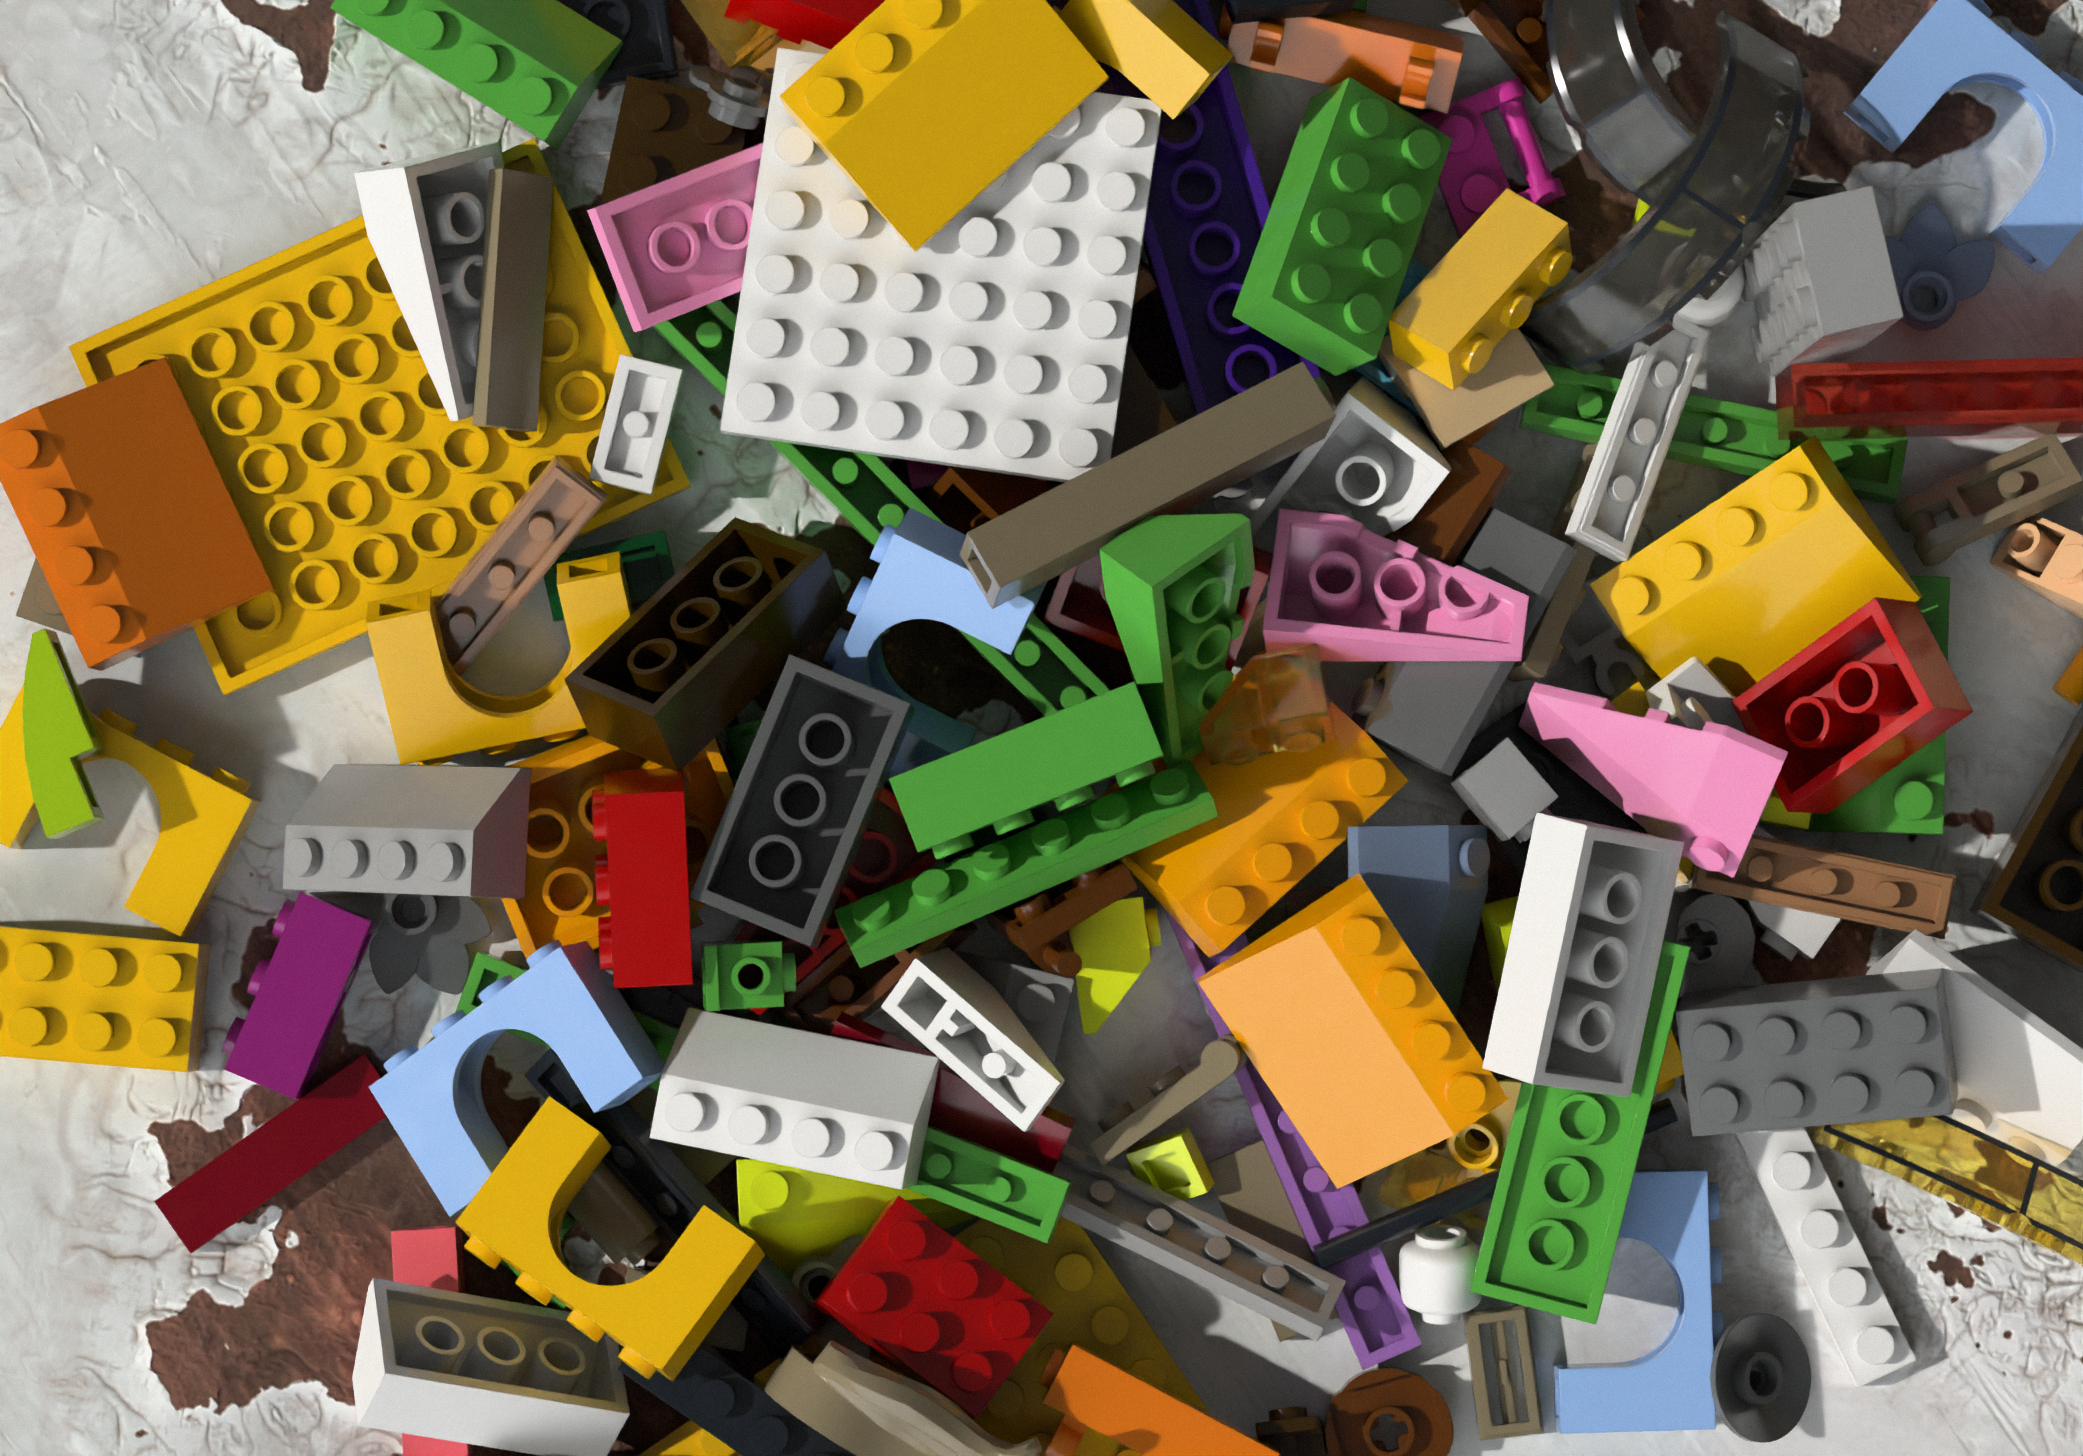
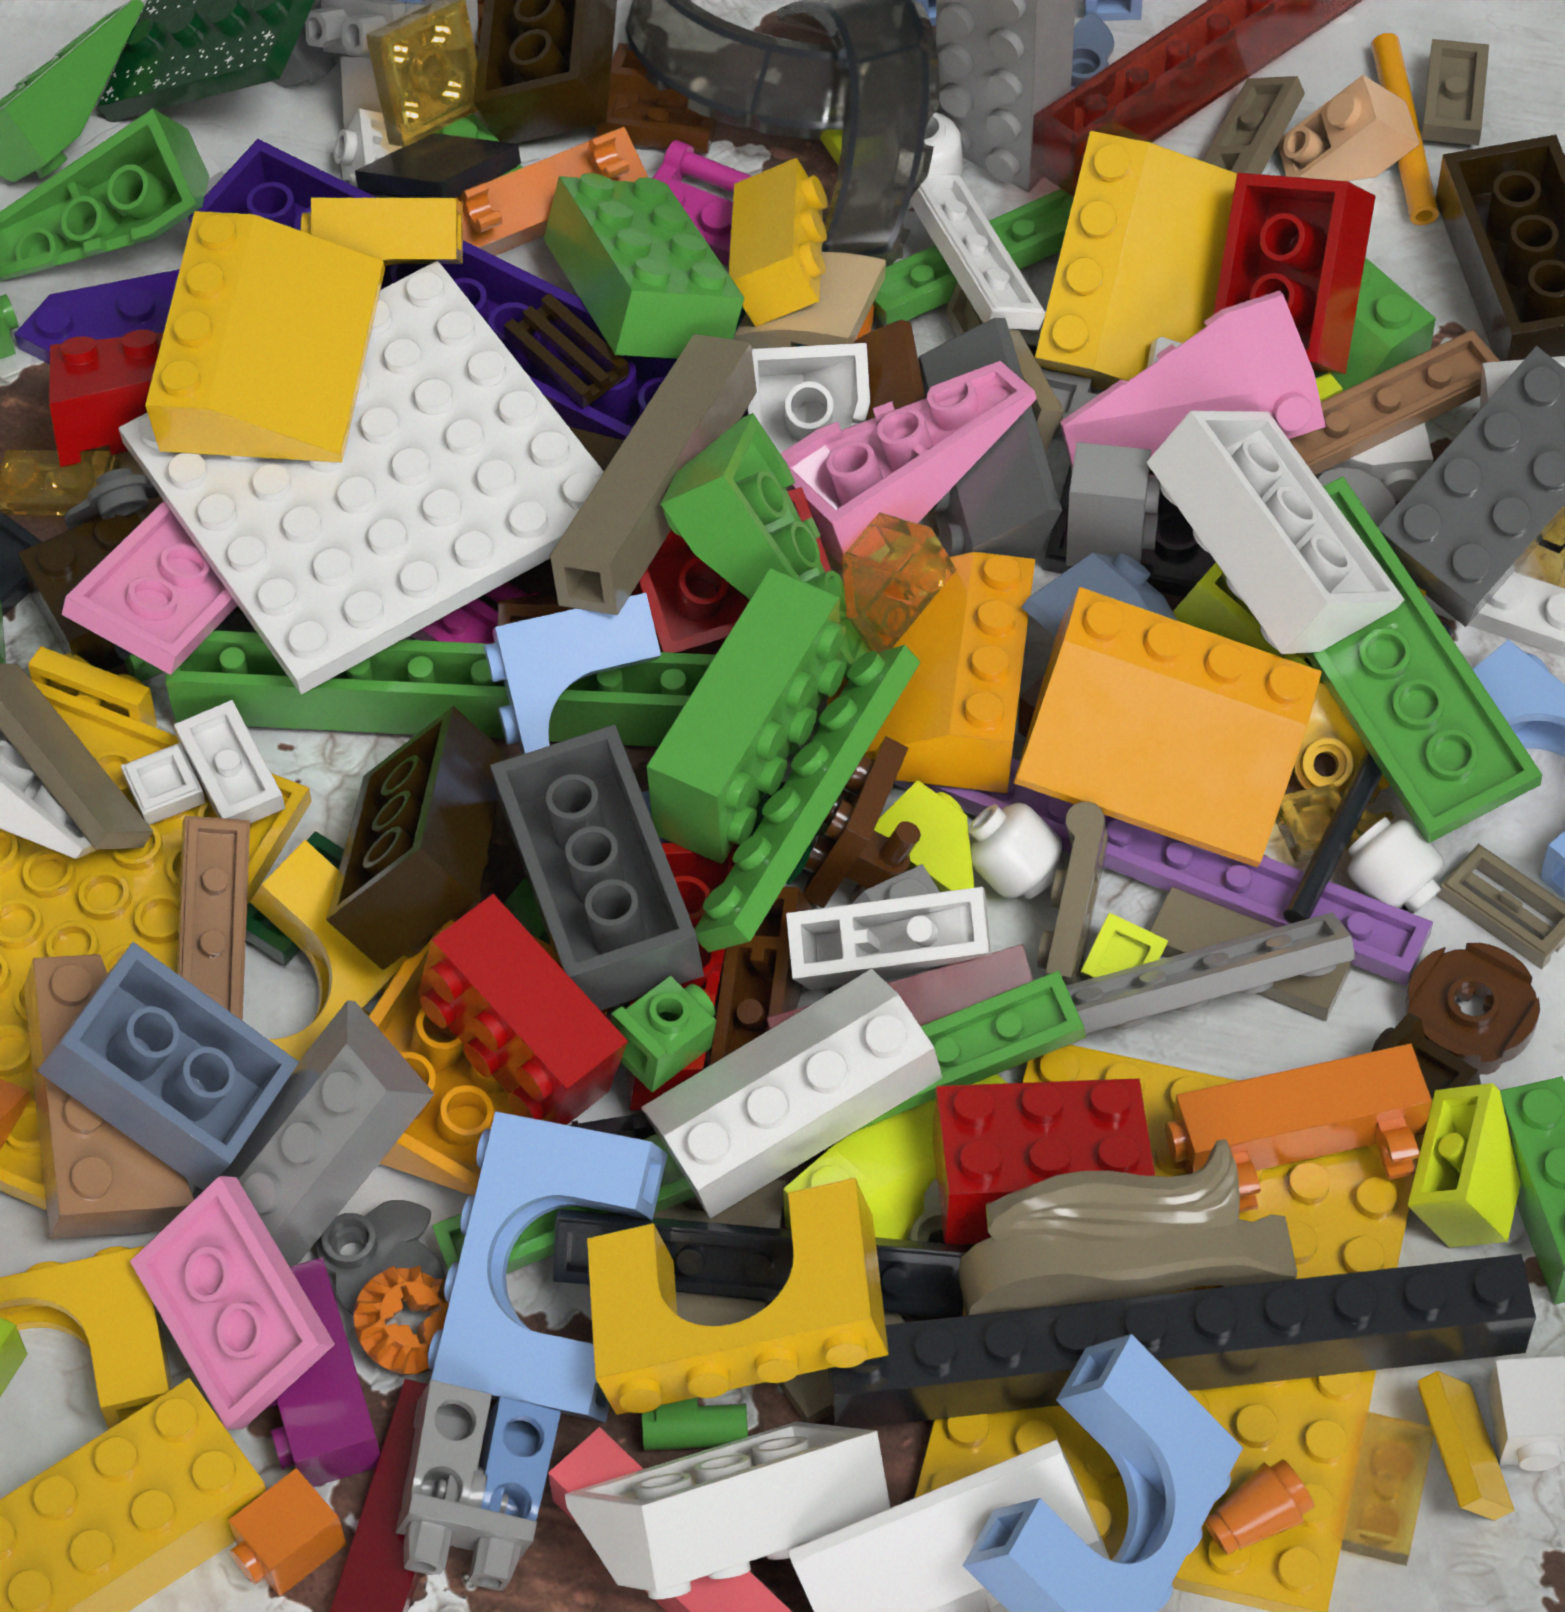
camera: 40 degrees left, 30 degrees down
none -> medium nougat wedge [24,954,194,1240]
none -> yellow plate [28,646,157,728]
none -> sand blue brick [37,942,299,1190]
none -> white tile [121,743,206,825]
none -> bright pink plate [130,1176,335,1430]
none -> orange brick [228,1468,347,1597]
none -> orange gear [353,1265,449,1374]
none -> light grey hips [395,1380,561,1591]
none -> dark brown tile [503,293,629,408]
none -> white head [969,803,1063,899]

